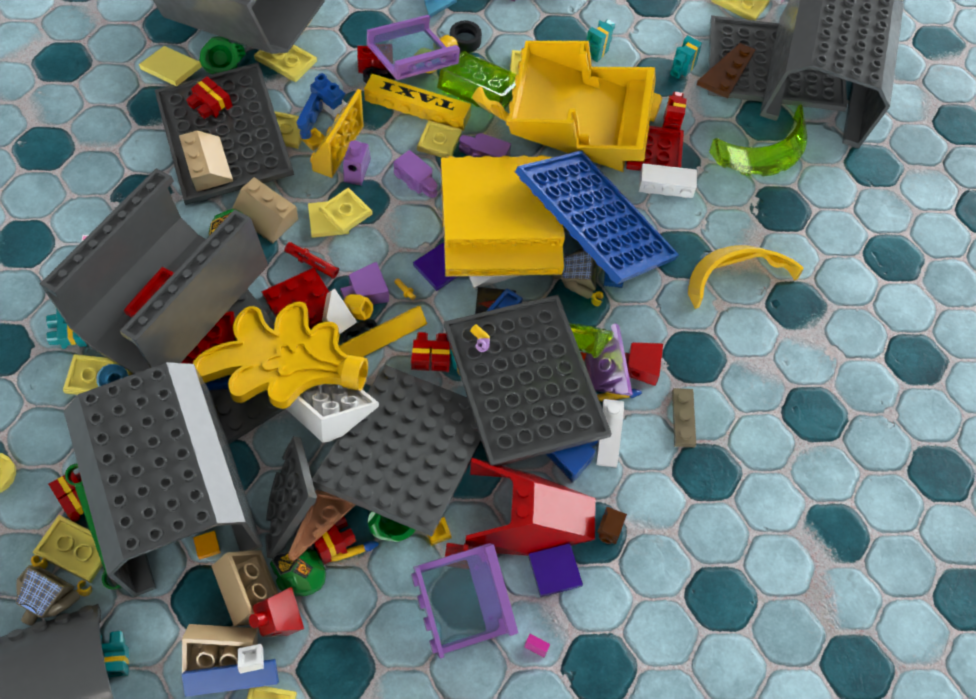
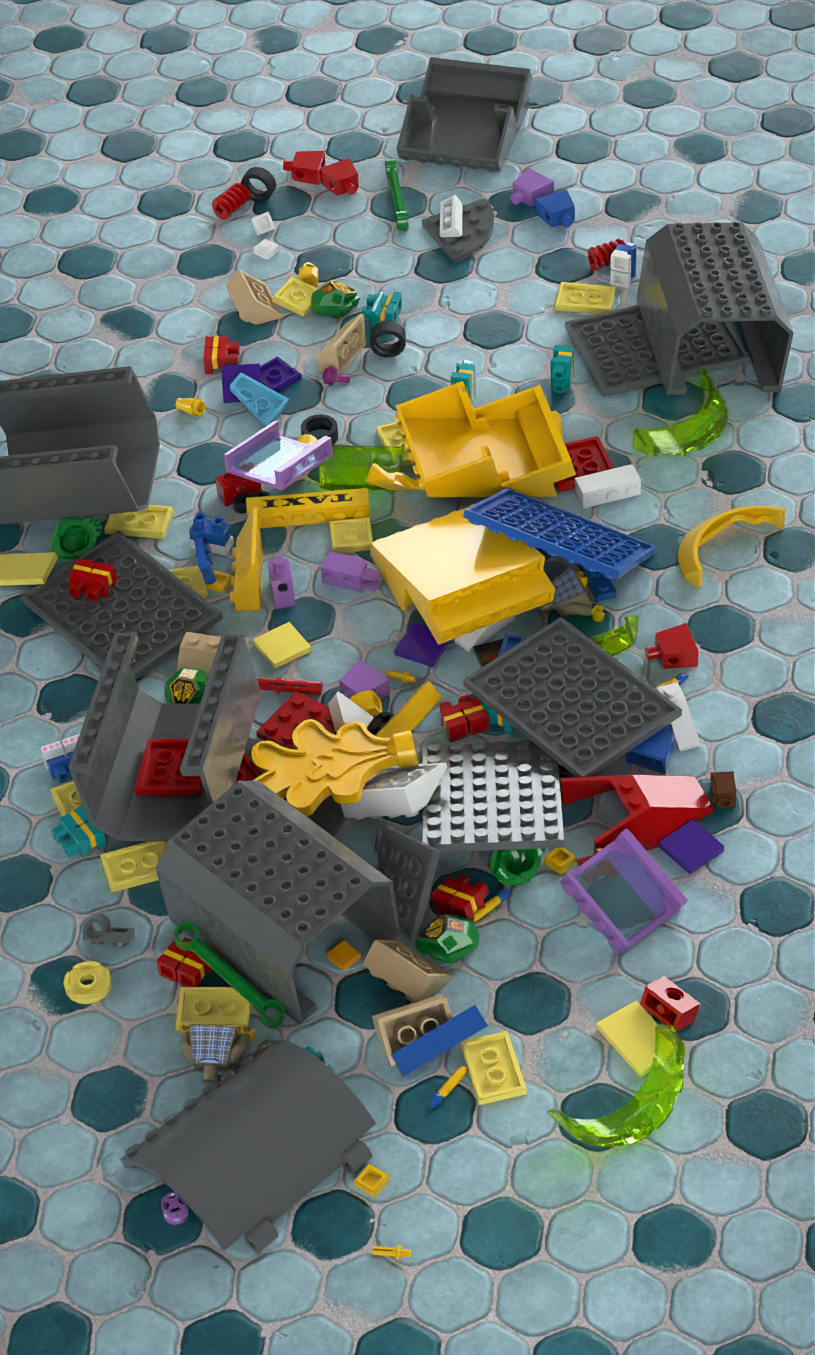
camera: 15 degrees left, 15 degrees down
dark azure plate [96,364,129,387] -> none
tan slope [179,130,233,192] -> none
white plate [238,644,264,674] -> none
red torso [249,587,304,637] -> none
nougat wing [288,490,355,560] -> none
light yellow tile [319,188,372,234] -> none
medium lavender hinge [459,133,511,157] -> none
arm [470,324,490,352] -> none
dark pink tile [524,634,550,658] -> none
medium lavender wing [585,323,633,396] -> none
red hips [662,91,687,130] -> none
dark tan plate [672,388,696,448] -> none
reddish brown wing [696,43,756,99] -> none
none -> dark grey plate [83,914,135,946]

